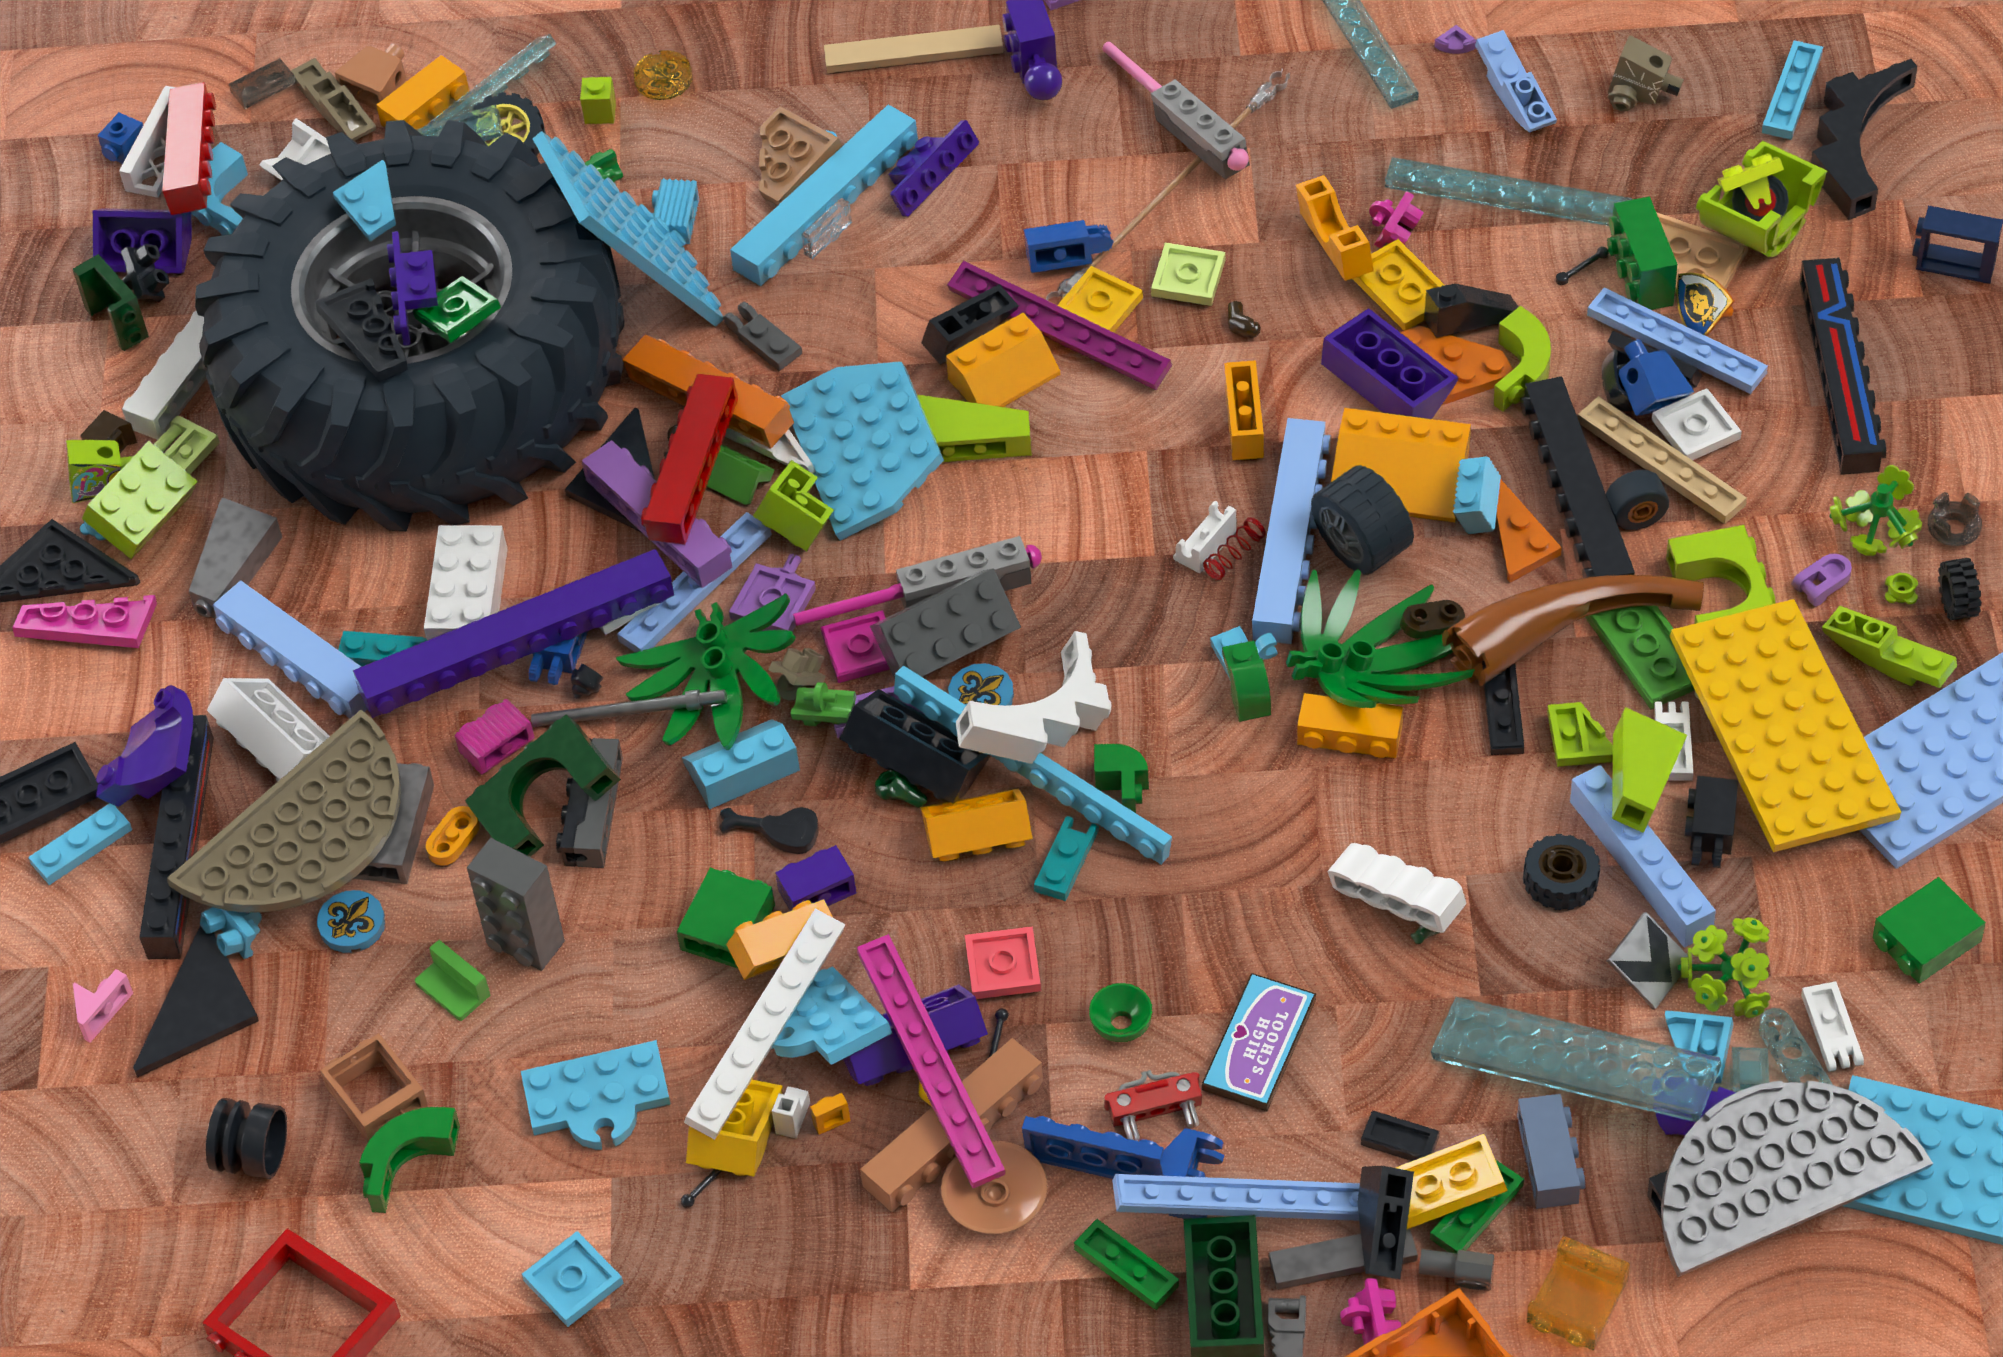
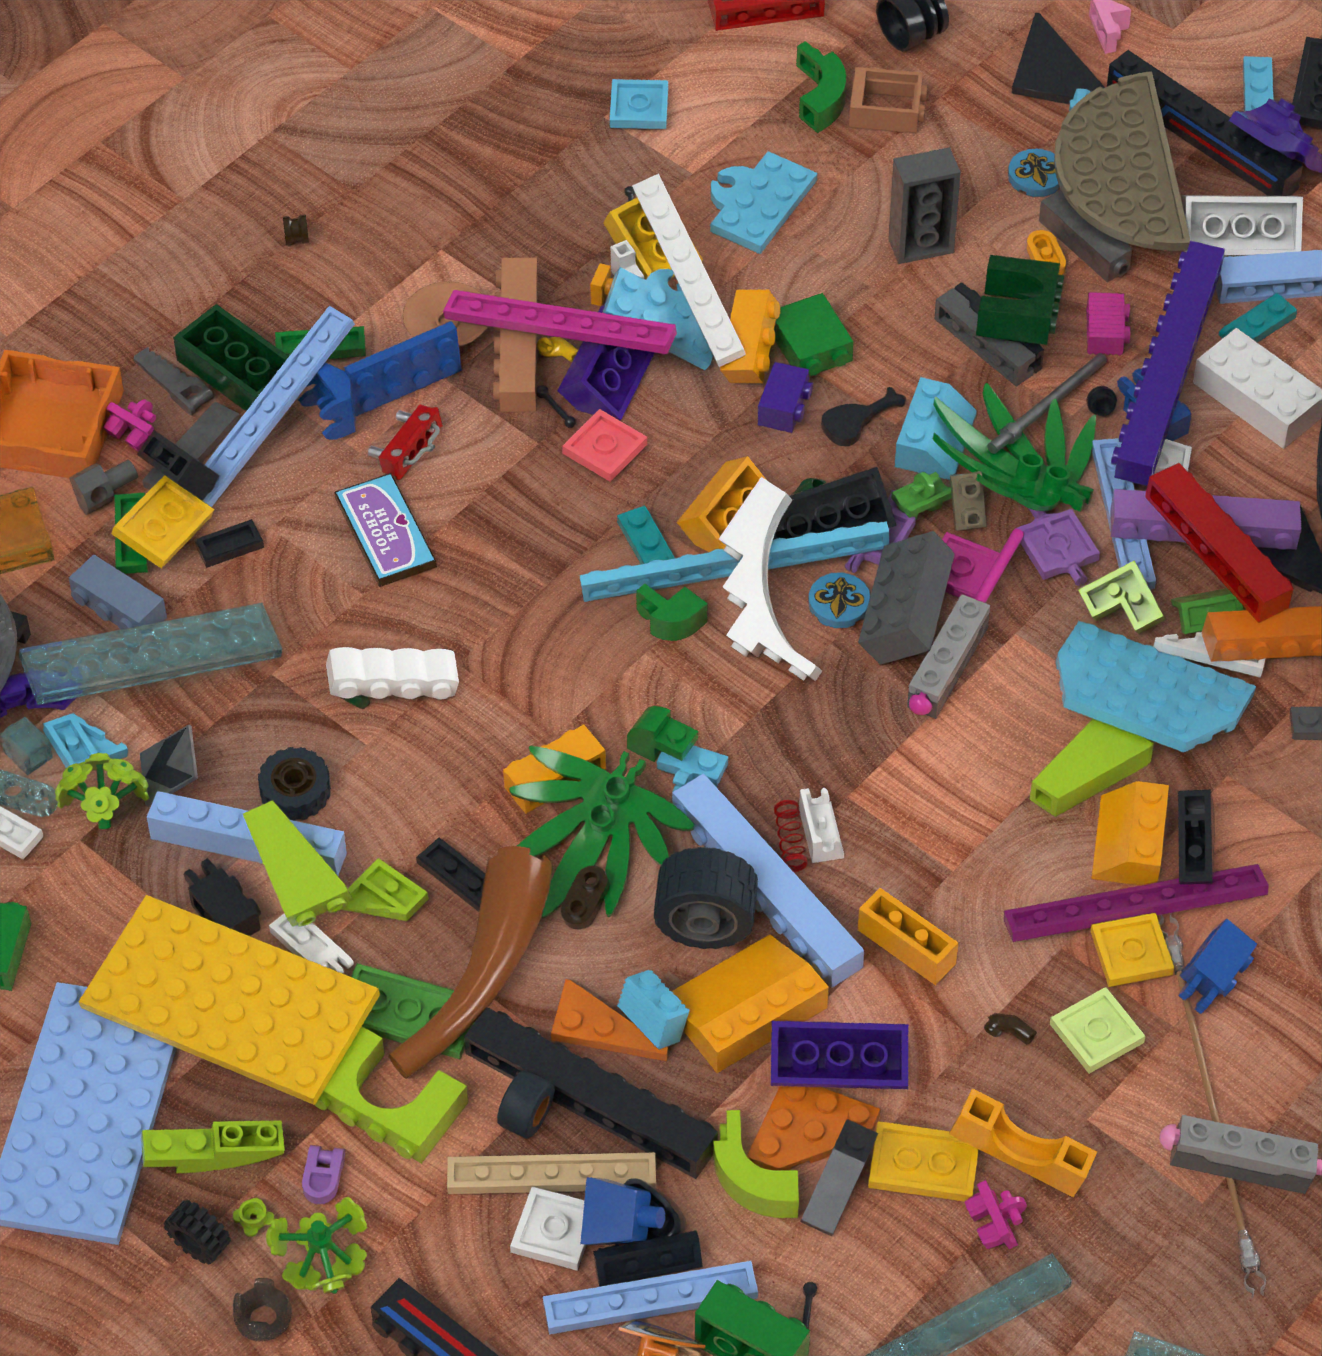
camera: 130 degrees right, 0 degrees up
green piece [1089,983,1153,1042] -> none

